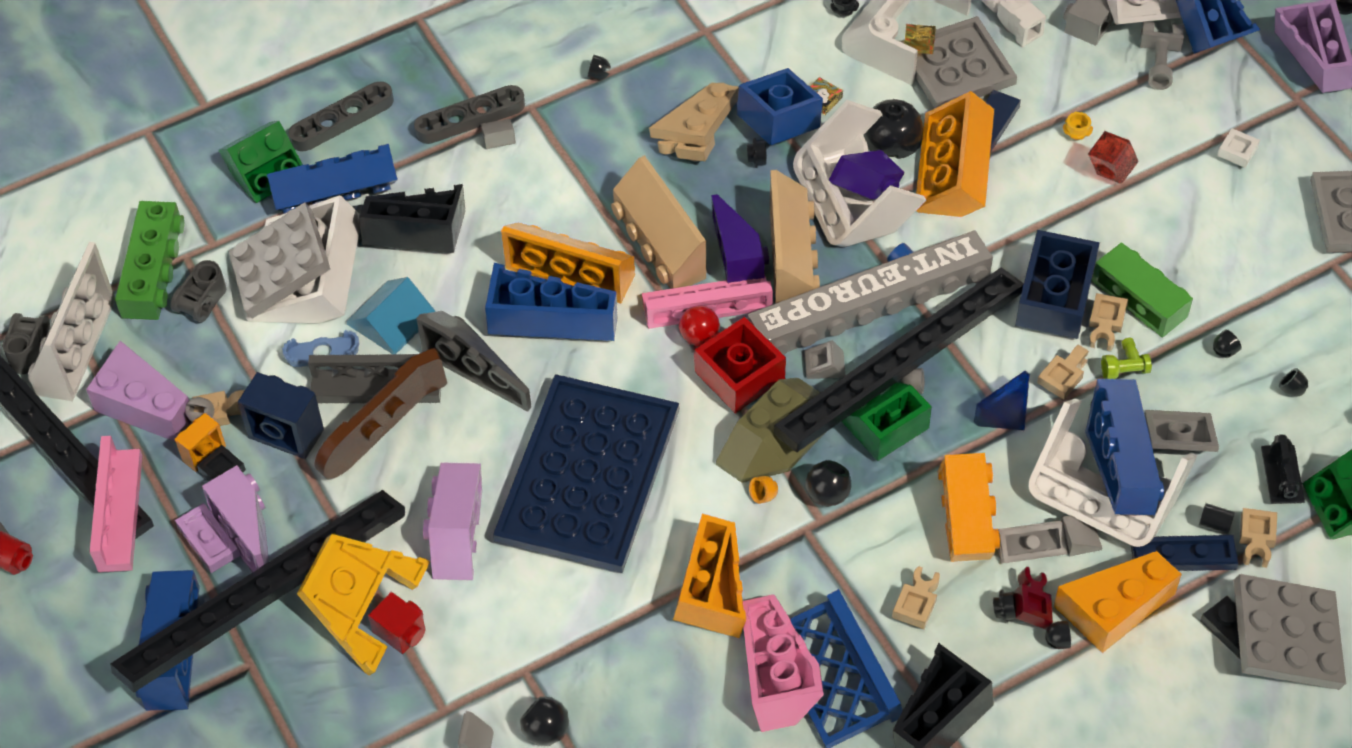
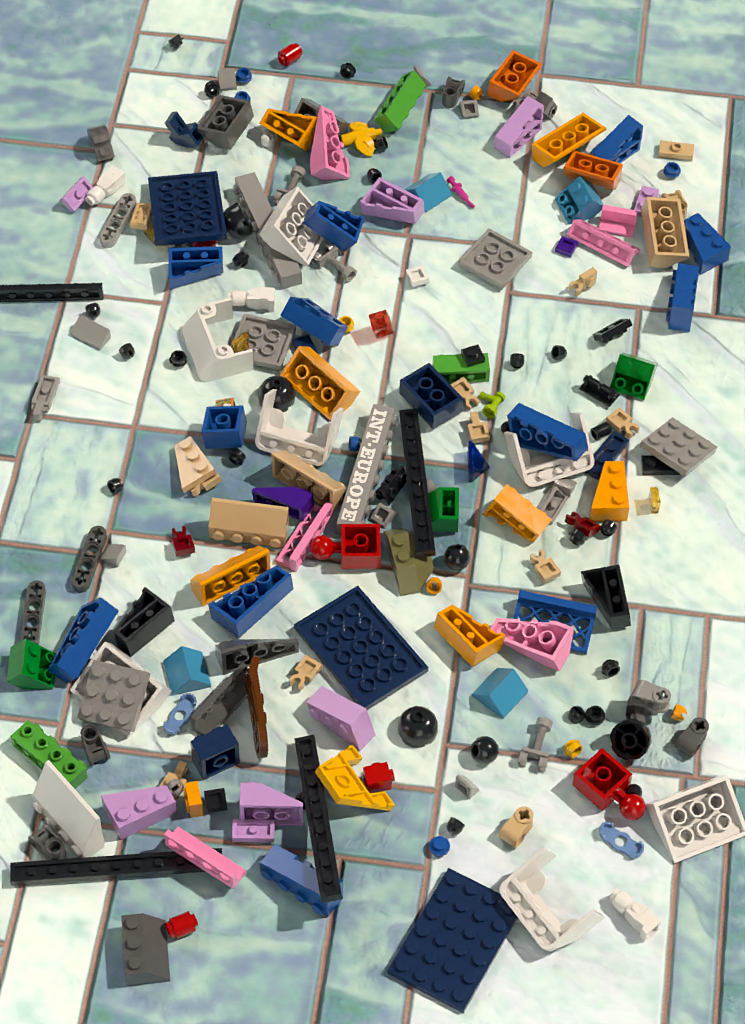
camera: 55 degrees left, 0 degrees up
dark purple slope [829,150,905,199] -> none
light grey slope [1144,410,1219,452] -> none
none -> dark red plate [172,526,195,557]
none -> blue wedge [280,297,348,346]
none -> tan plate [289,655,322,691]
none -> black hinge [376,466,407,506]
none -> black cylinder [398,706,438,748]
none -> black plate [461,344,485,367]
none -> dark azure slope [472,668,528,719]
none -> clear yellow tile [648,487,661,514]

